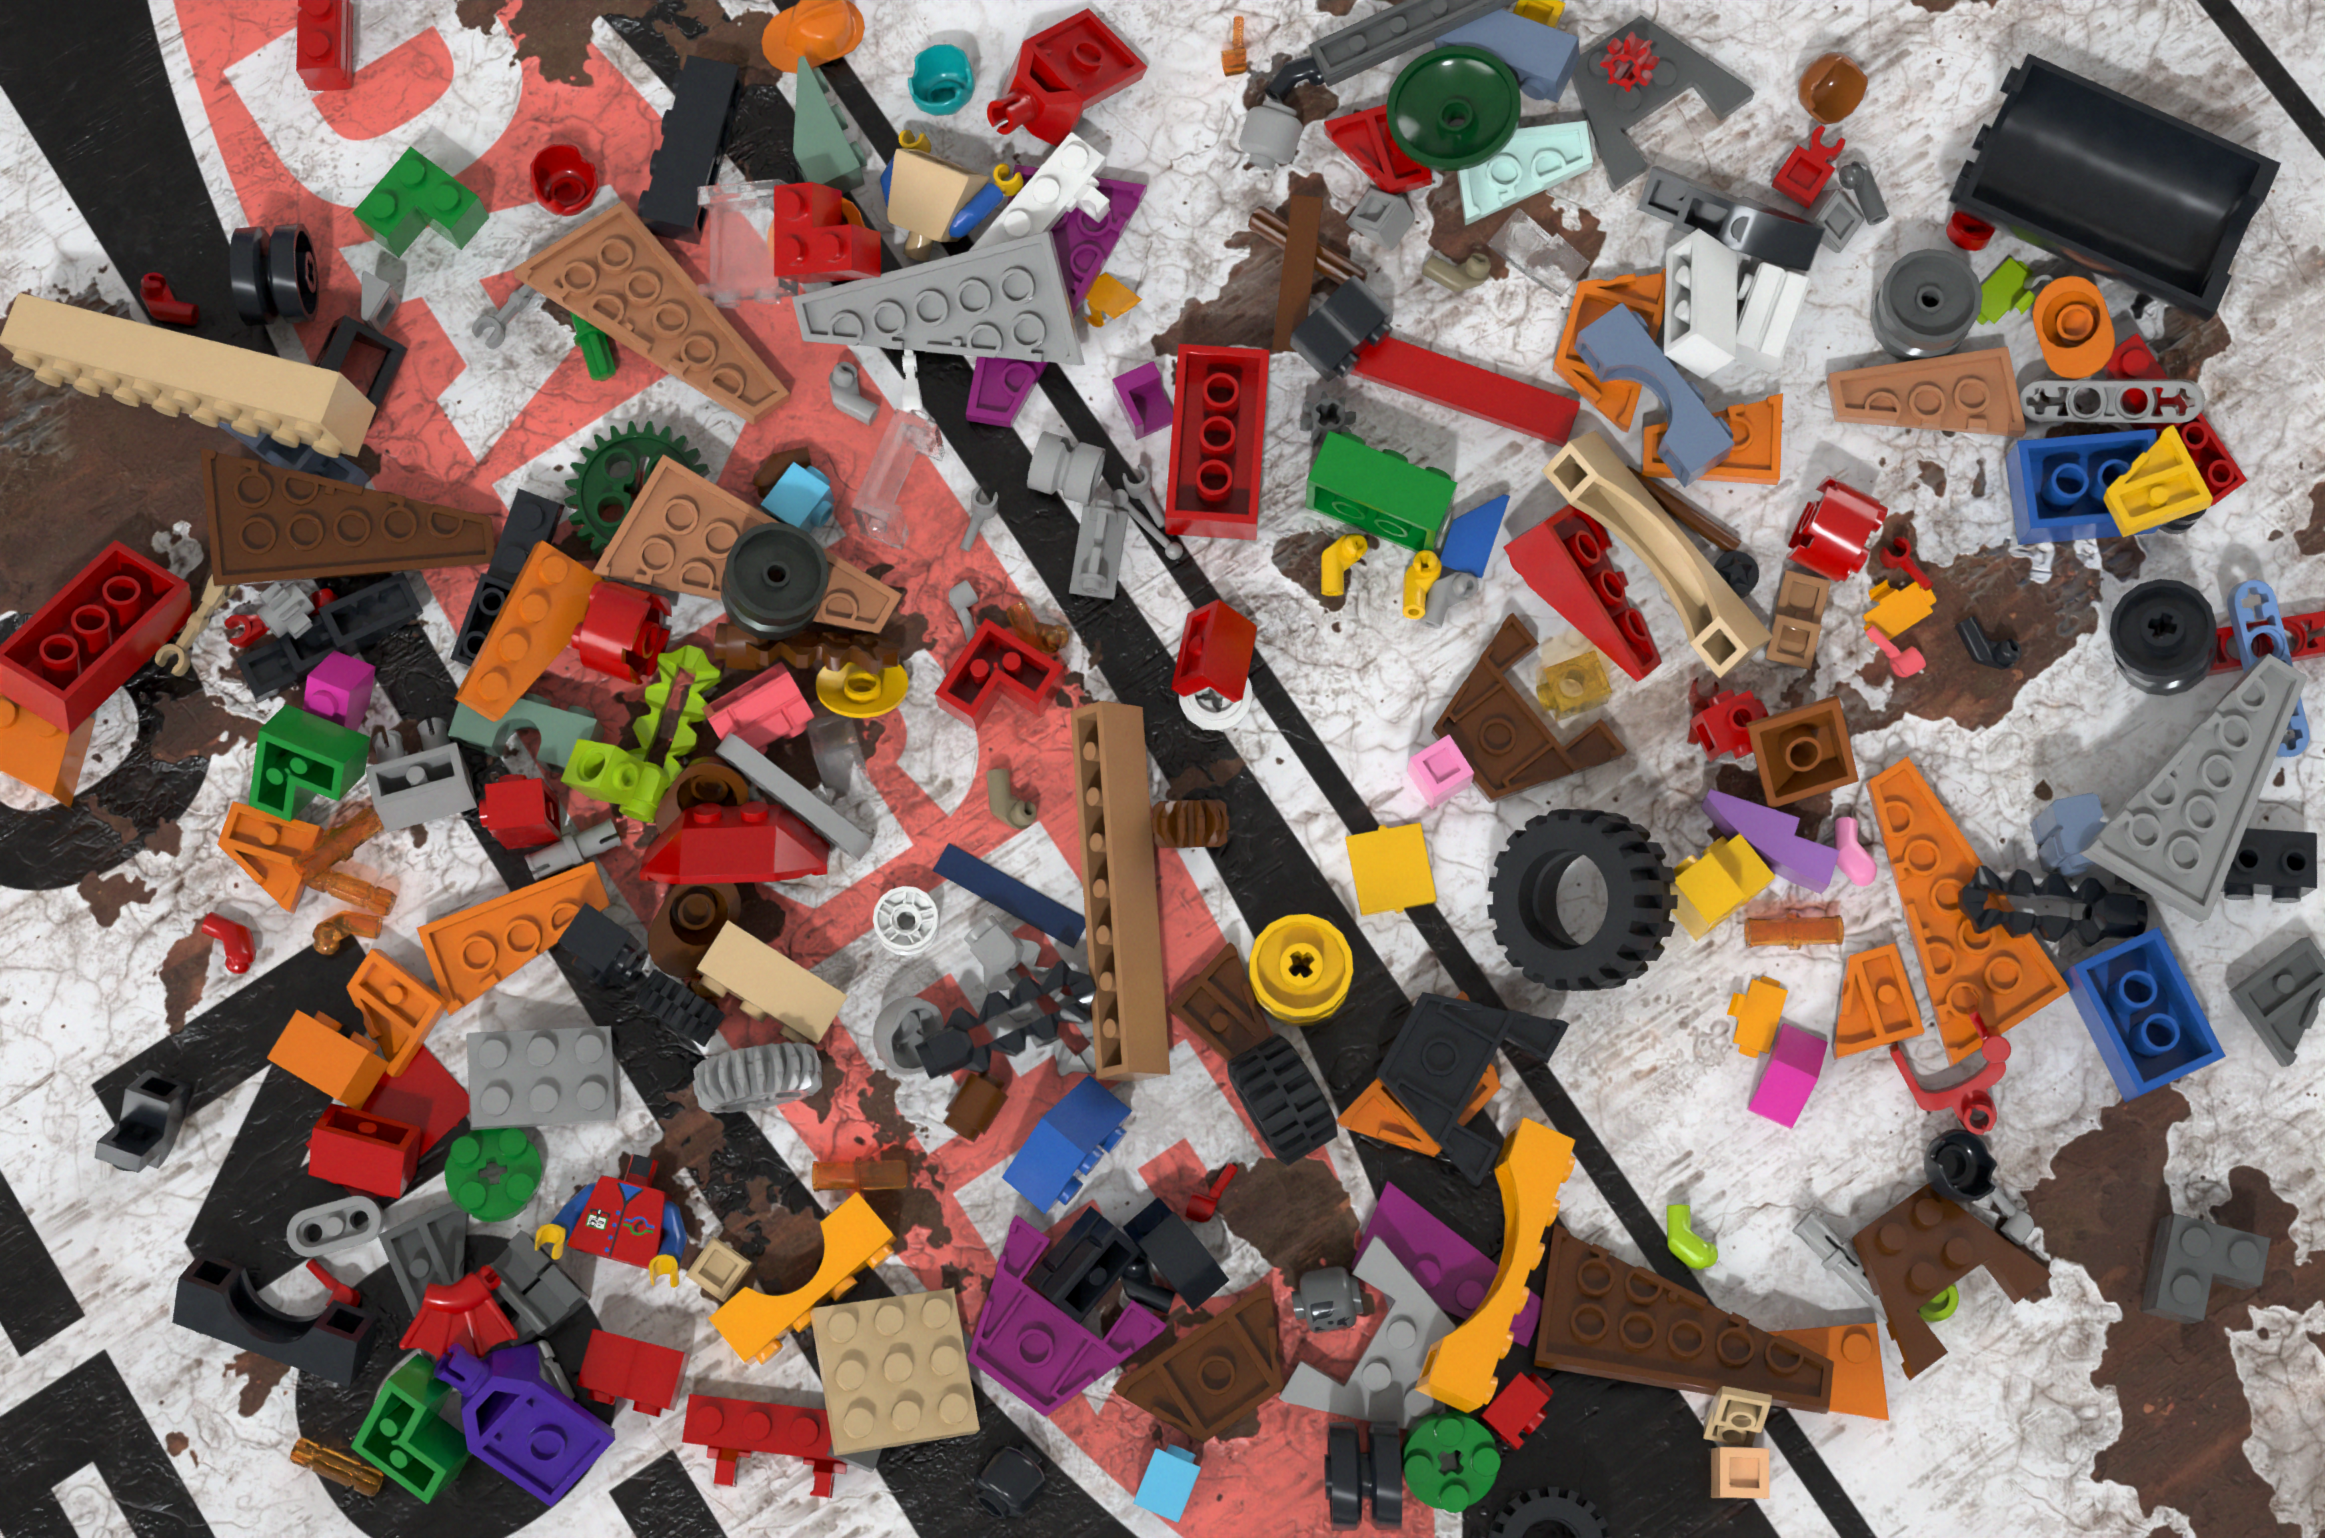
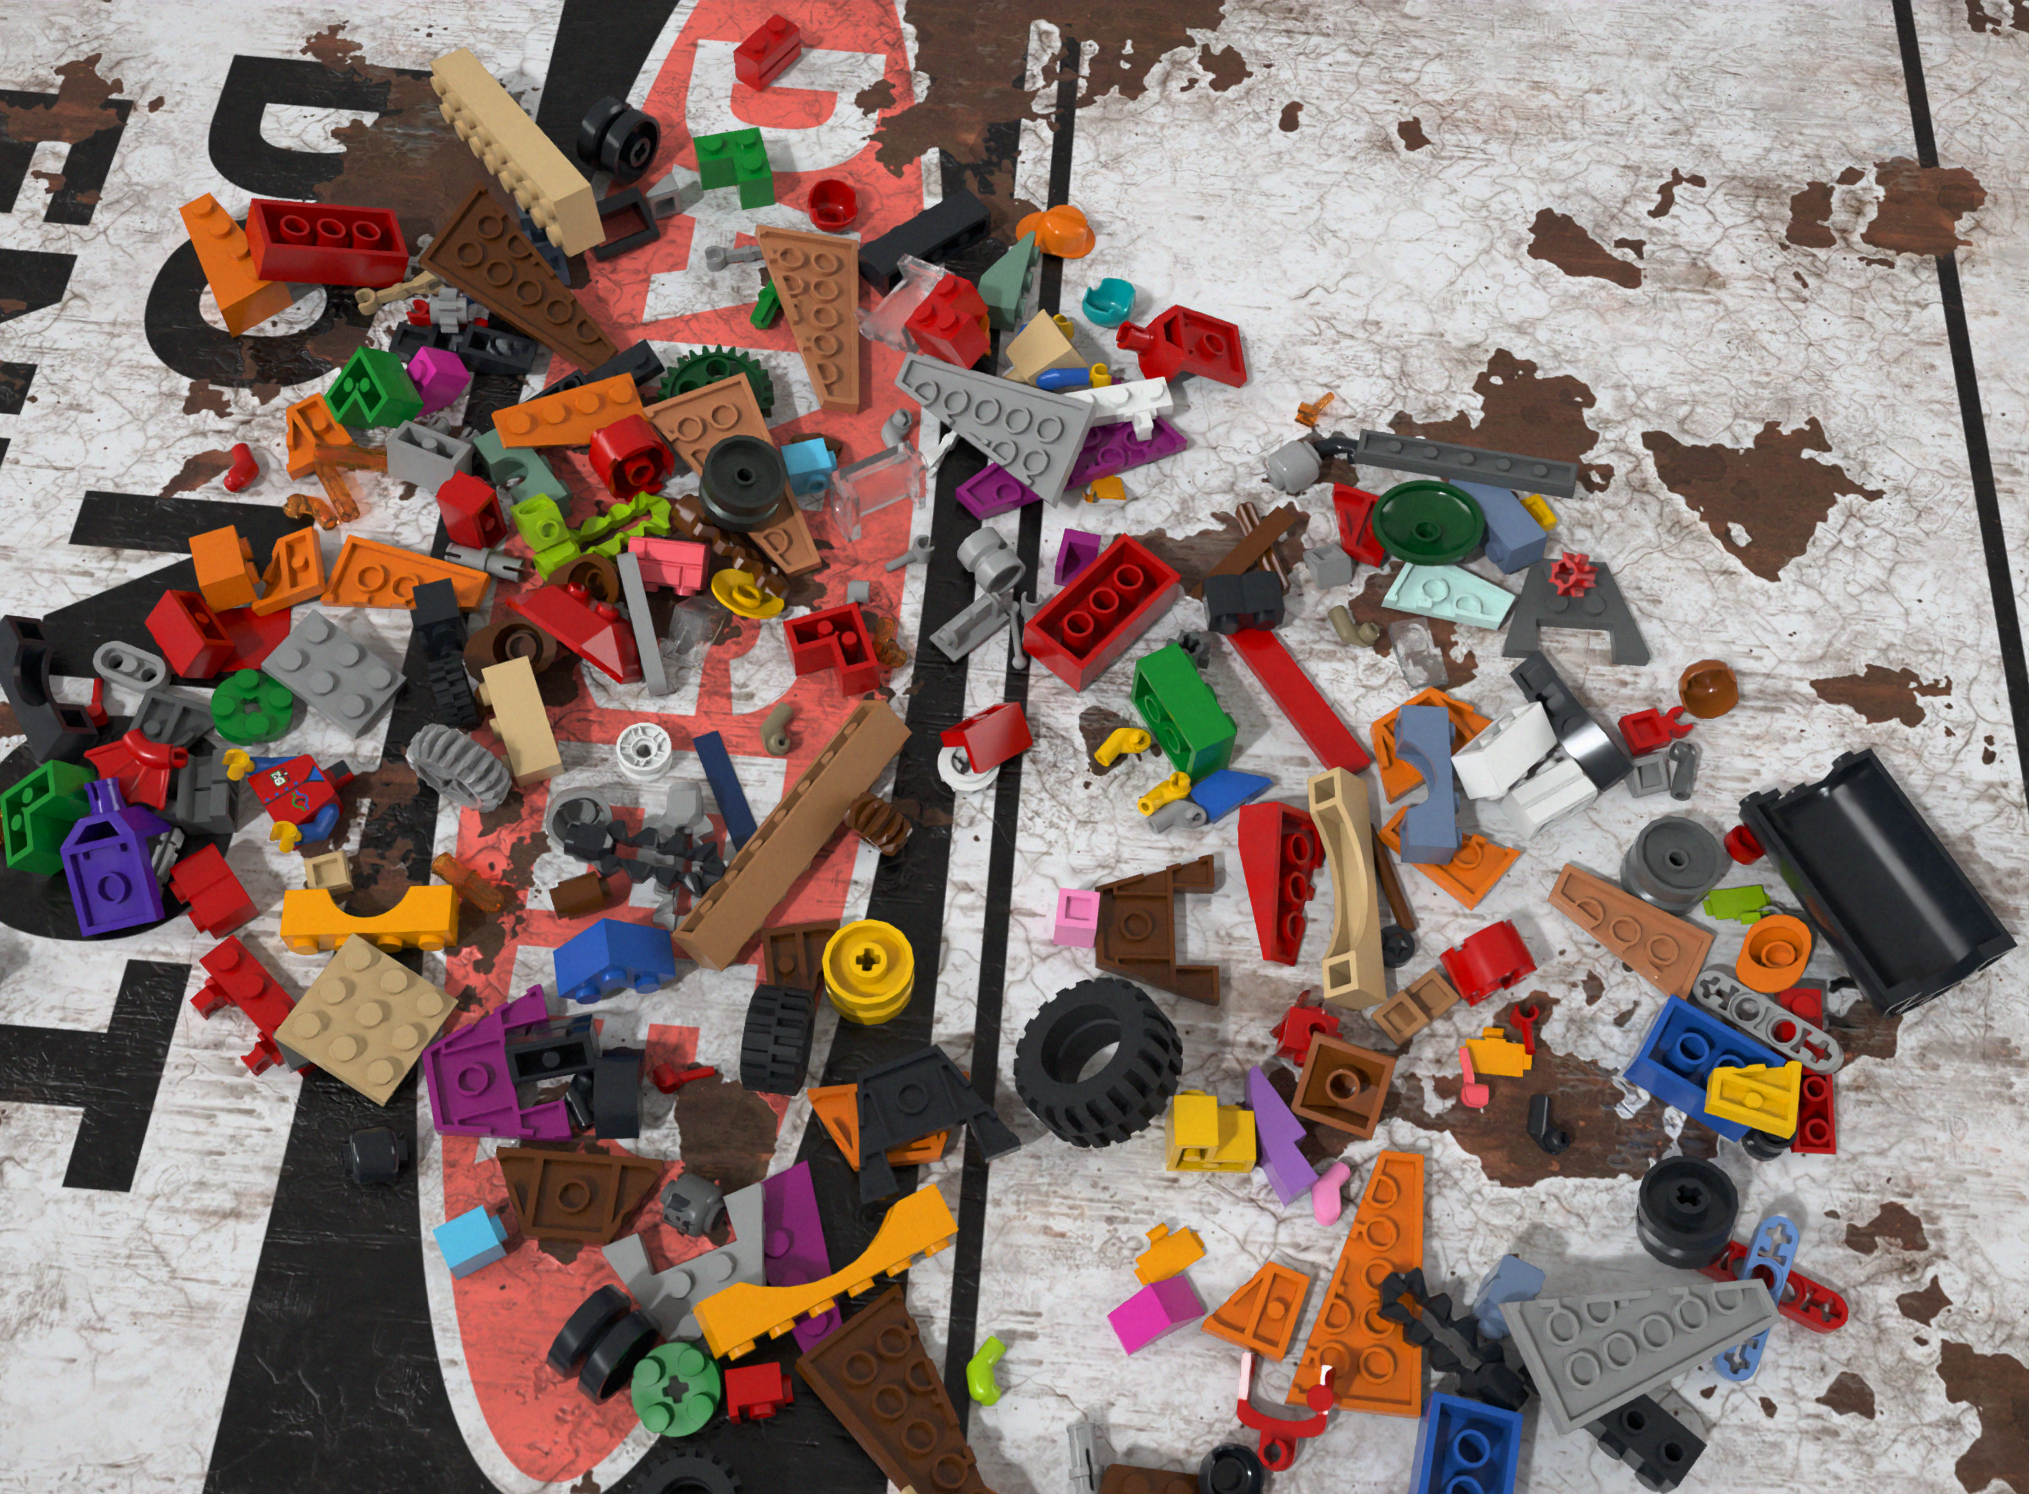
camera: 30 degrees right, 15 degrees down
black brick [94,1070,191,1173] -> none
red arm [140,272,199,326] -> none
yellow piece [1345,822,1437,917] -> none
clear yellow brick [1536,650,1612,722] -> none
clear orange pin [1744,913,1844,950] -> none

